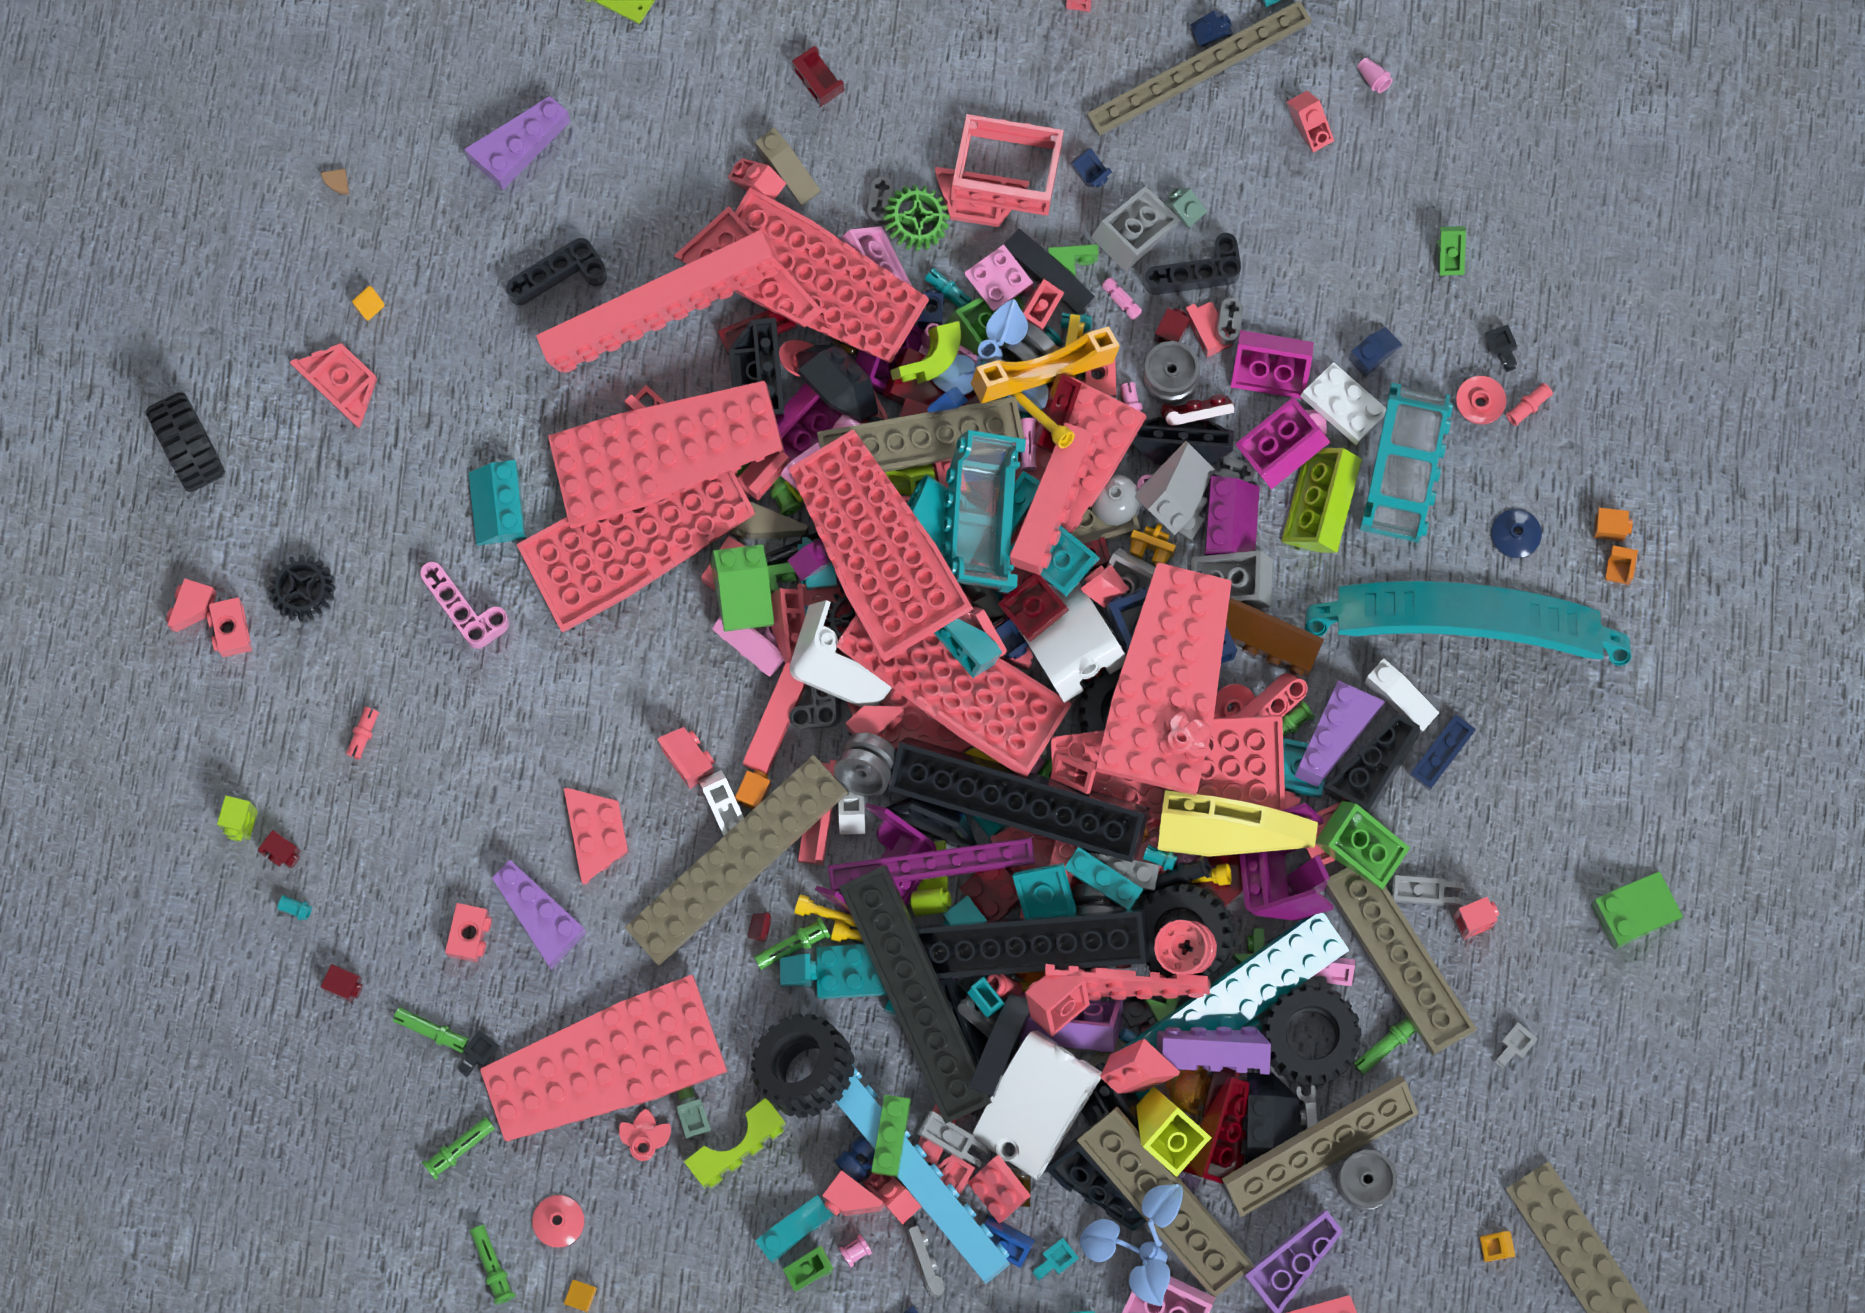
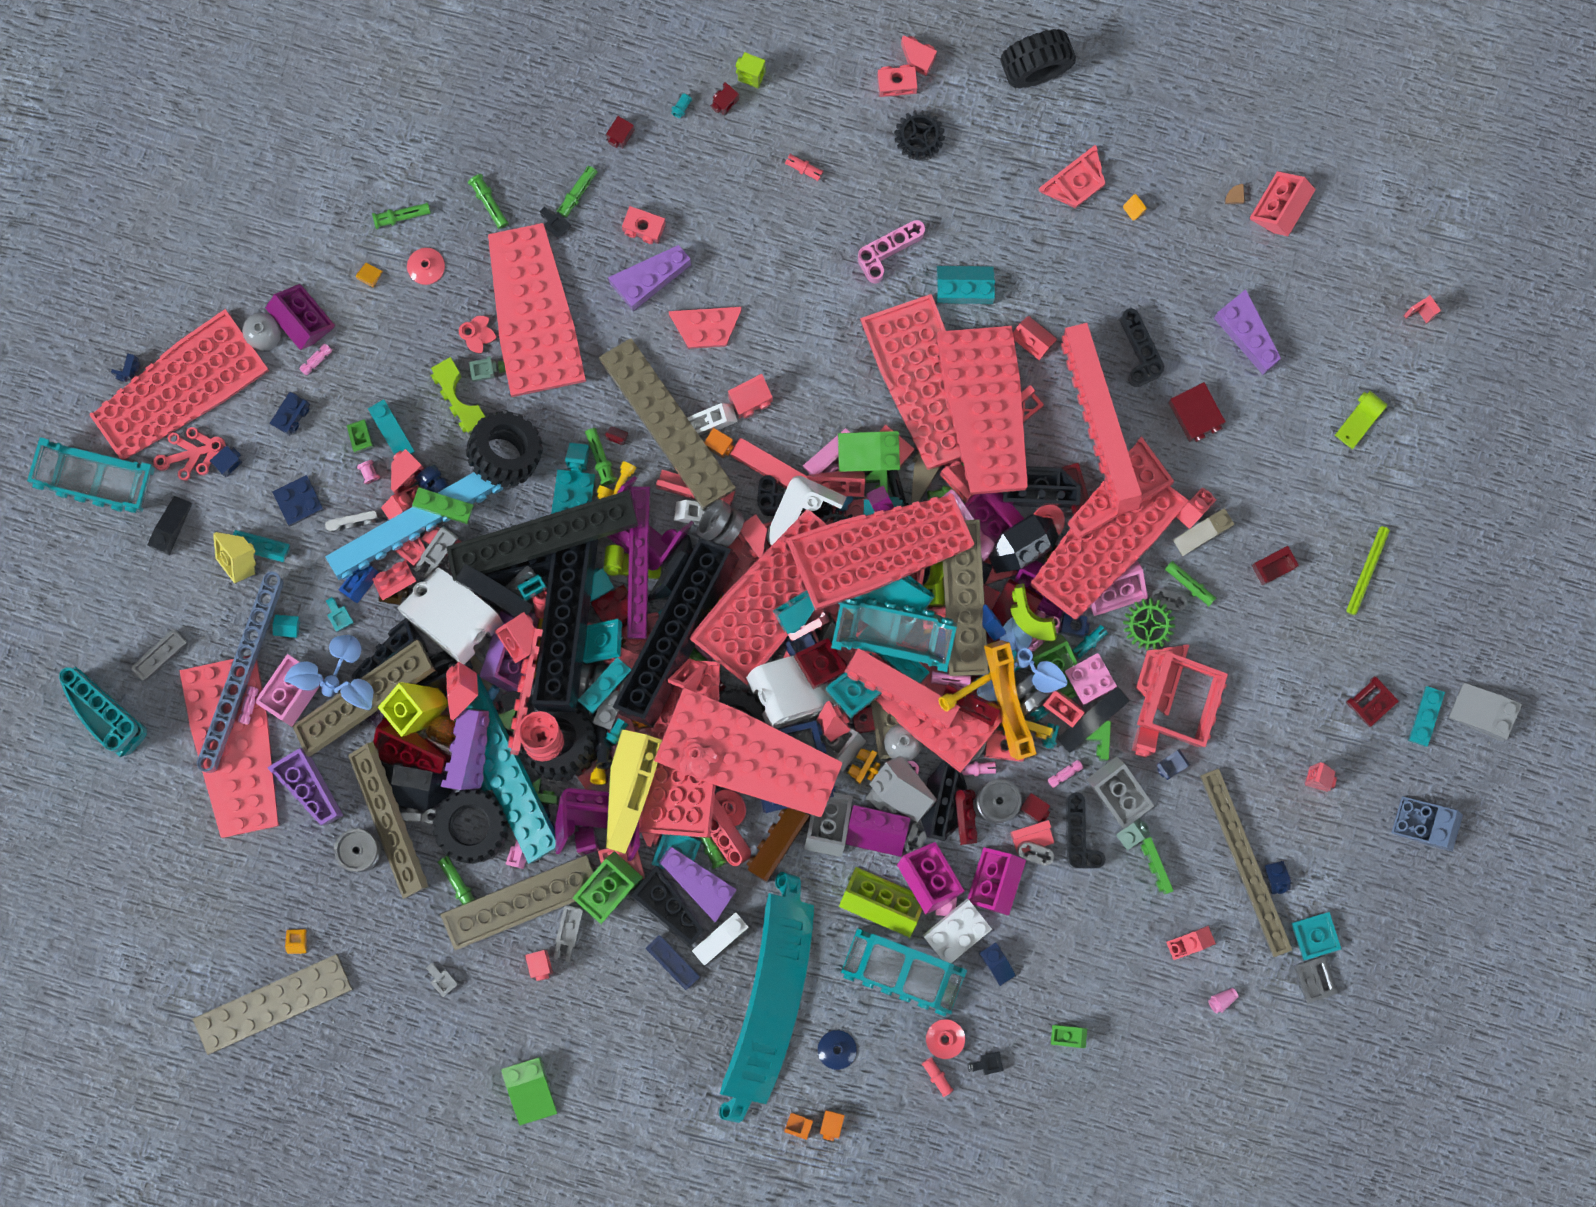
camera: 95 degrees right, 5 degrees up
none -> coral panel [1013,316,1057,360]
none -> coral slope [1132,727,1159,758]
none -> bright green plate [1140,837,1173,895]
none -> bright green pin [1165,560,1217,607]
none -> dark red brick [1168,382,1226,442]
none -> coral slope [1250,171,1316,237]

